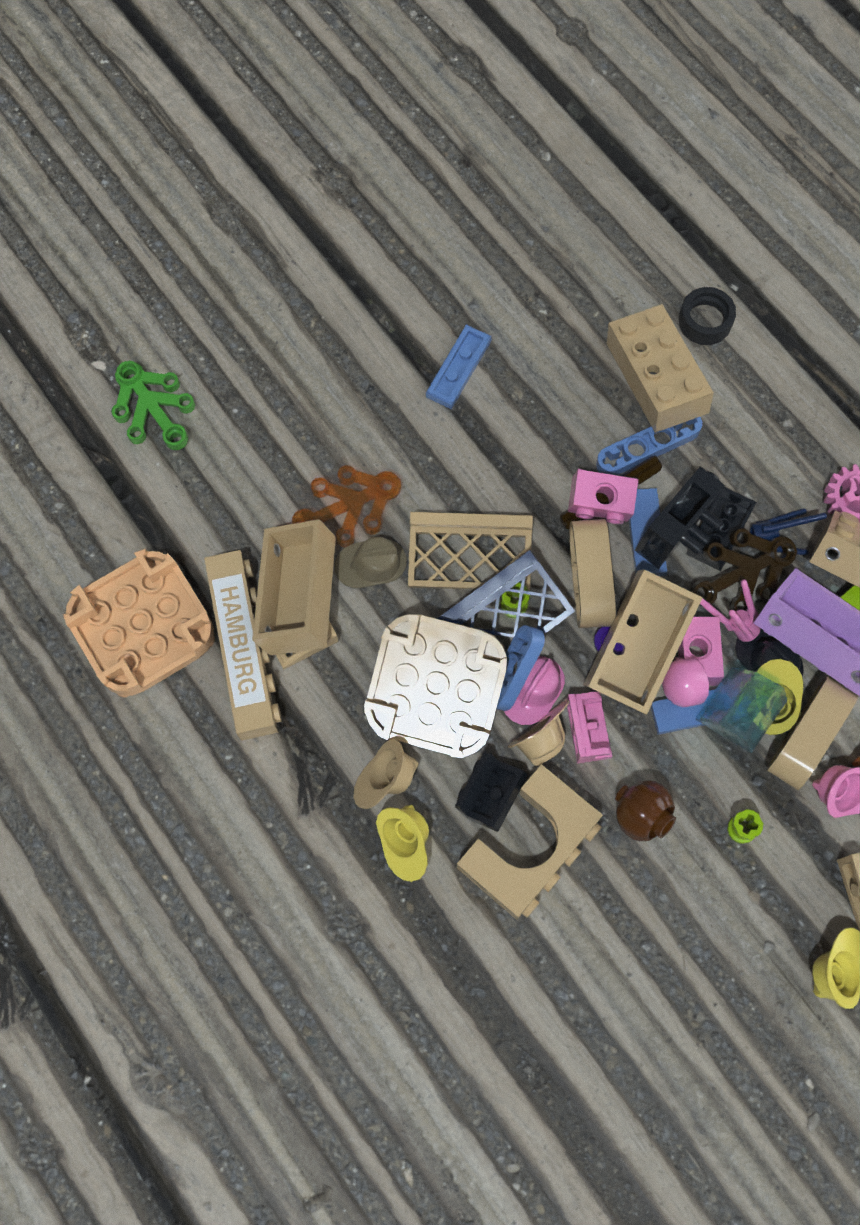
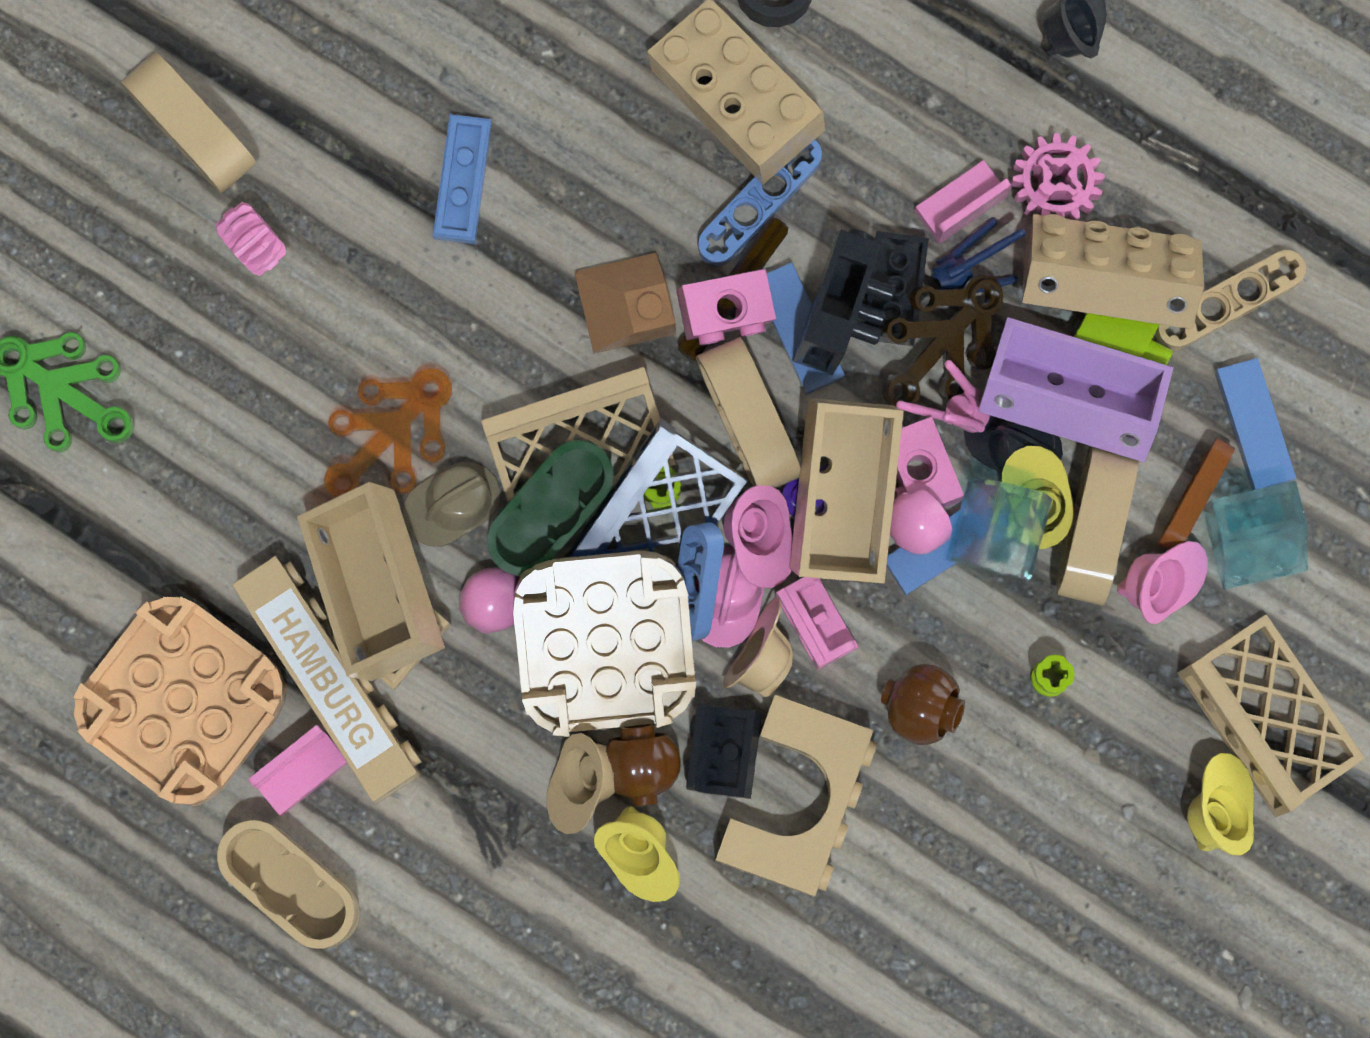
camera: 25 degrees left, 10 degrees up
none -> tan plant [120,52,257,194]
none -> bright pink gear [216,202,286,276]
none -> tan plant [217,820,360,949]
none -> bright pink panel [248,725,348,816]
none -> bright pink hair [459,567,520,634]
none -> dark green plant [487,439,613,576]
none -> medium nougat slope [574,253,676,354]
none -> reddish brown plant [606,724,681,806]
none -> bright pink piece [723,485,793,588]
none -> bright pink panel [914,160,1012,244]

